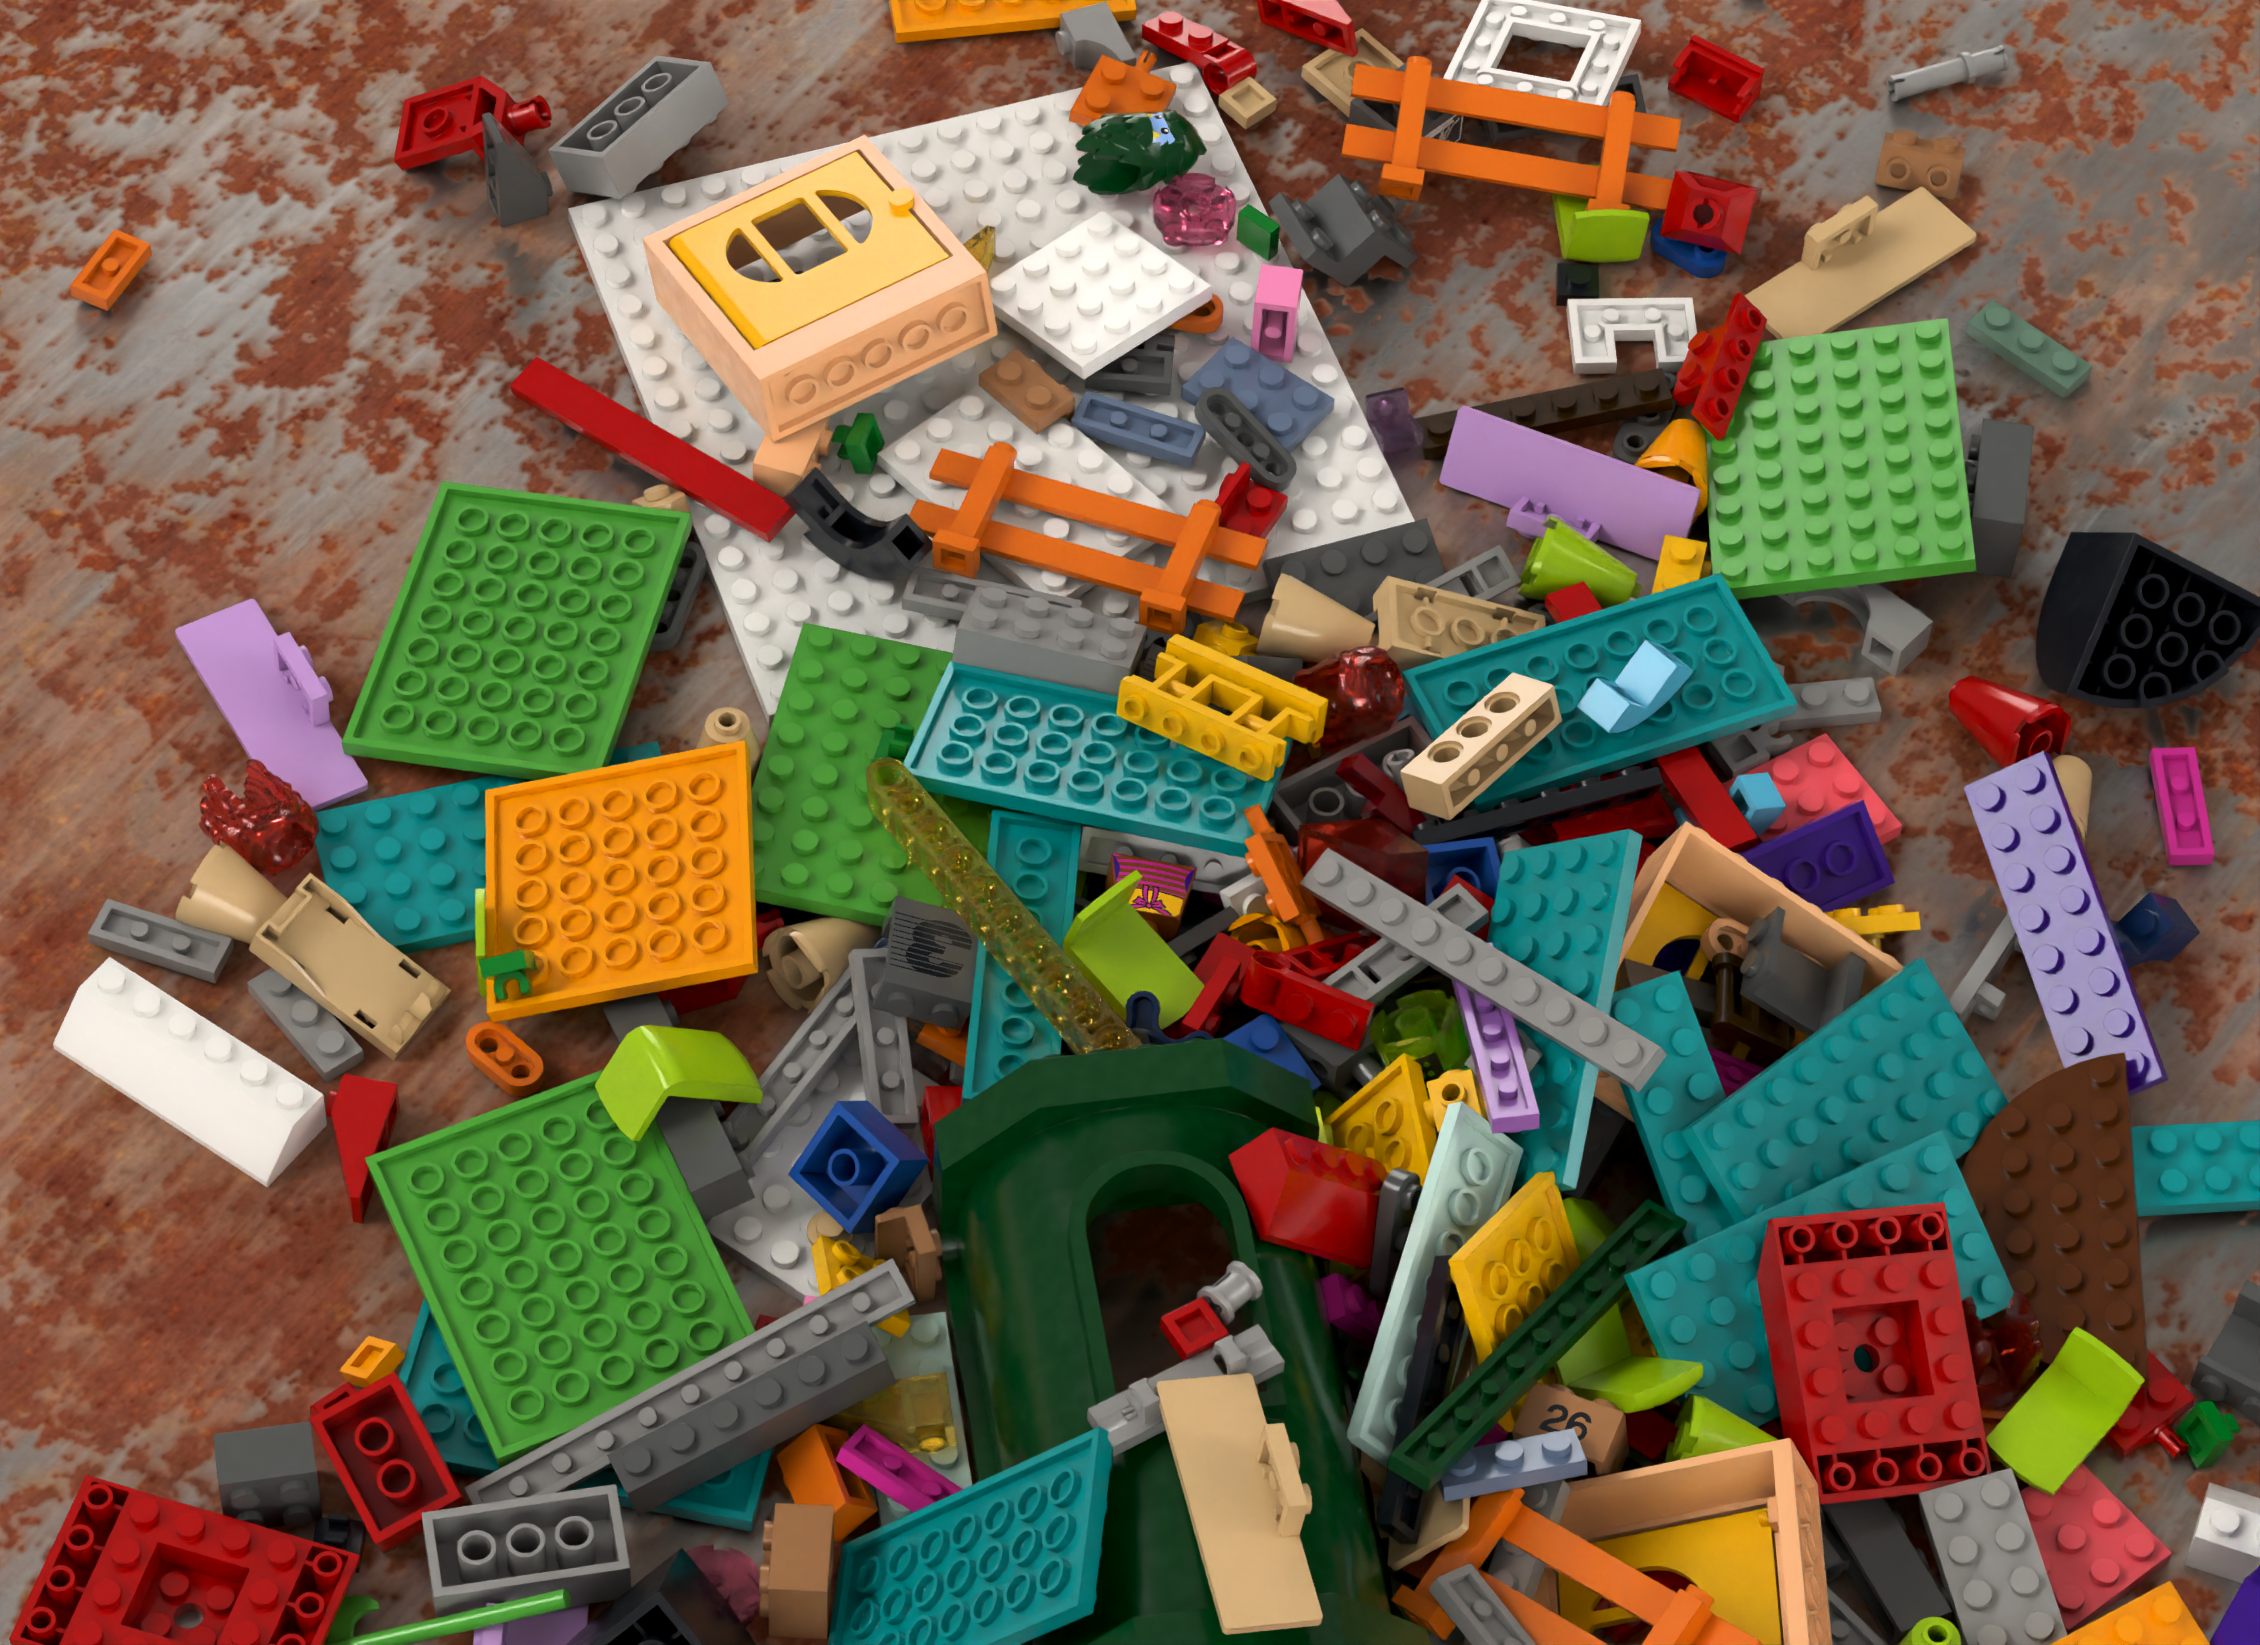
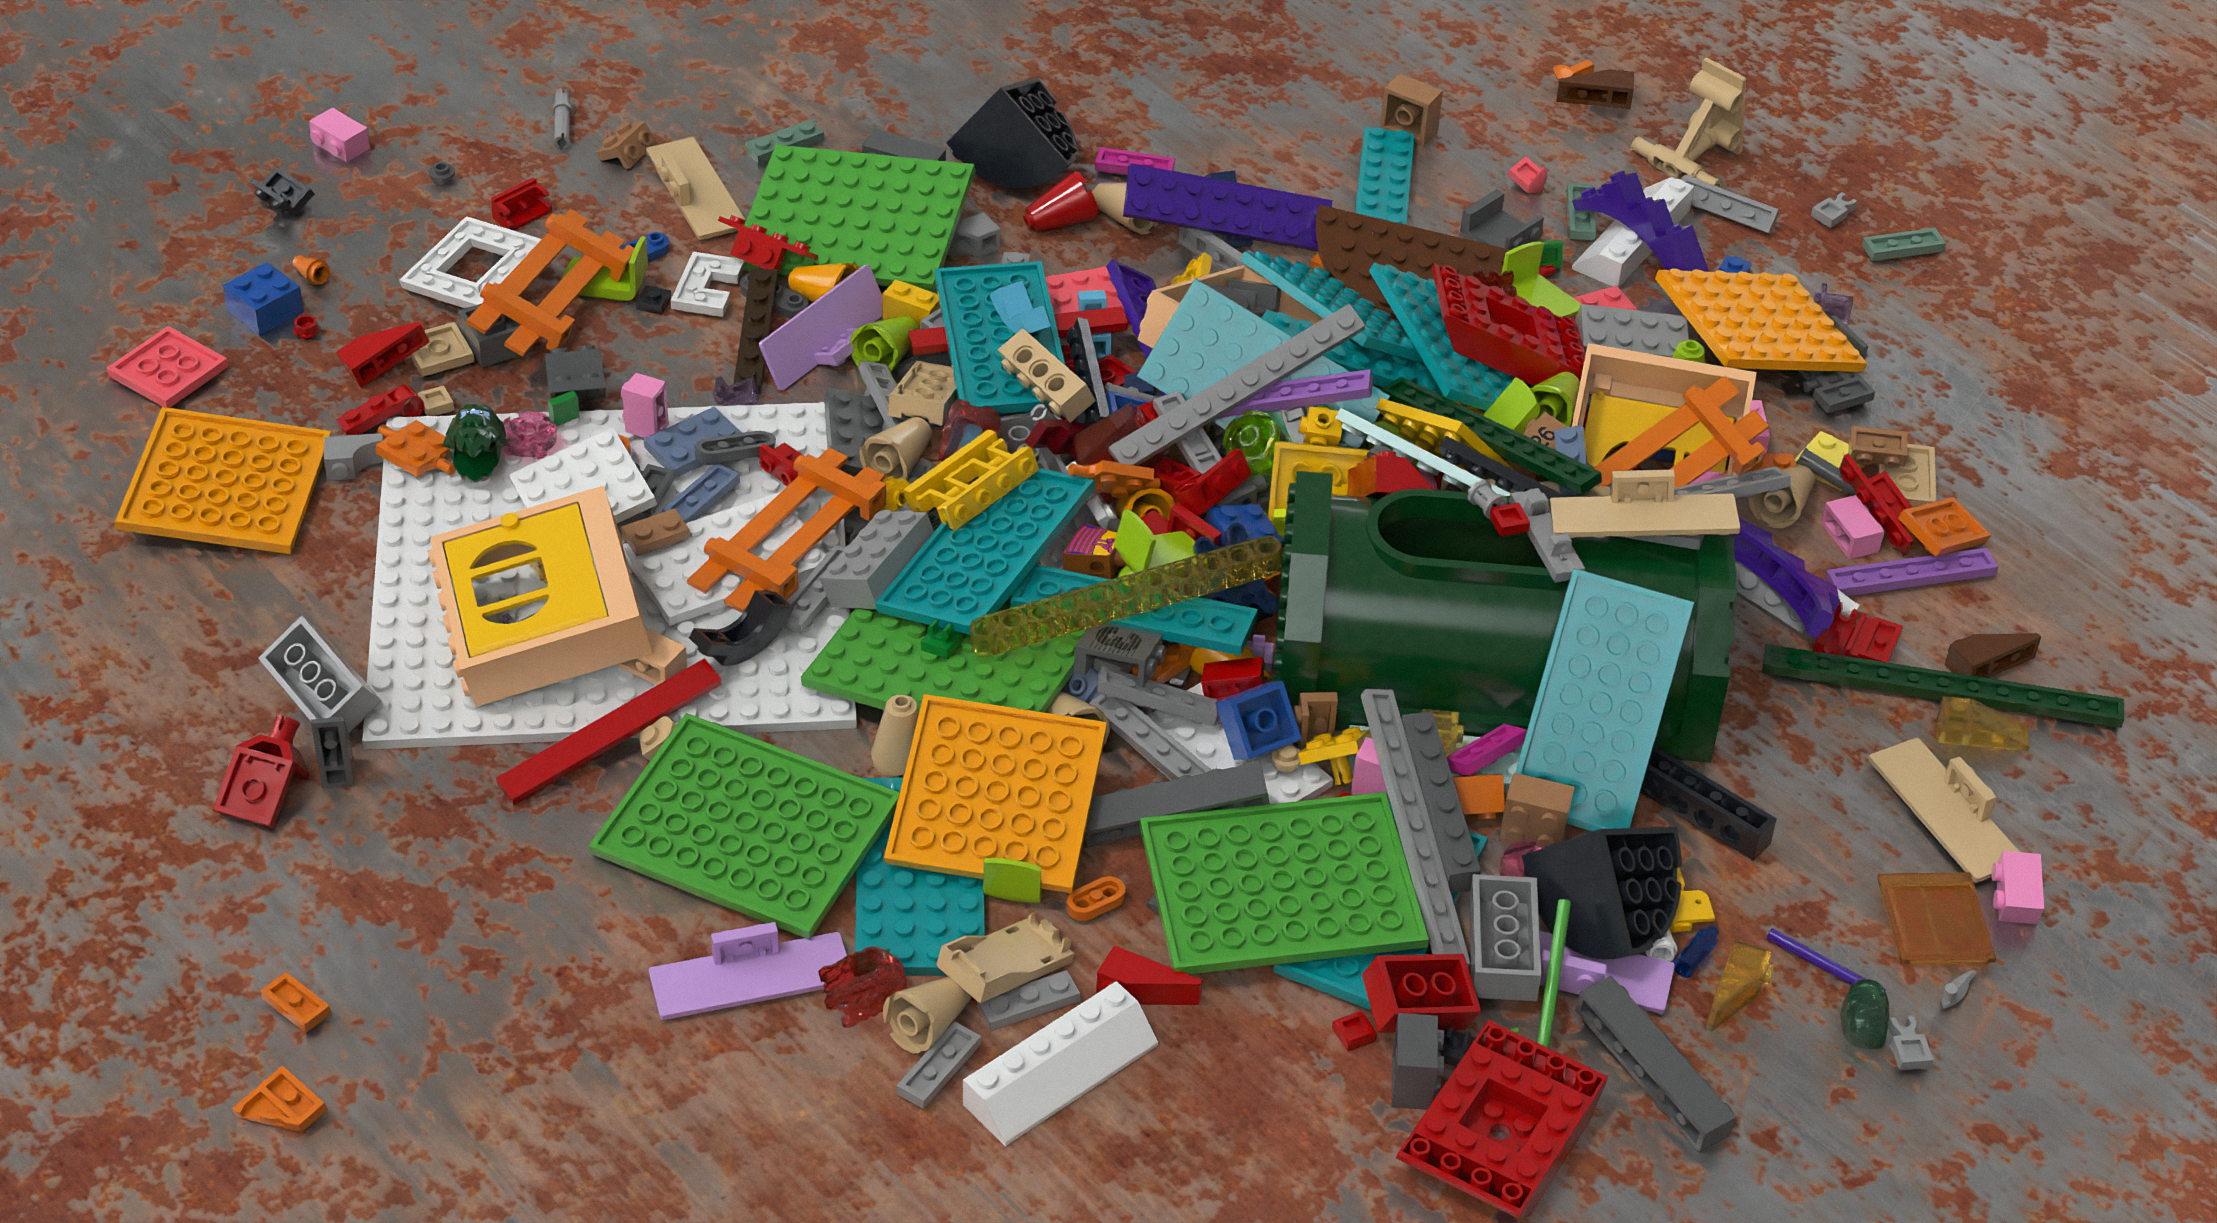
camera: 75 degrees left, 10 degrees down
light orange plate [339,1336,406,1388] -> none
green tile [479,950,537,1000] -> none
lime piece [595,1025,763,1141] -> none
green tile [831,413,885,474] -> none
red plate [1660,170,1763,255] -> none

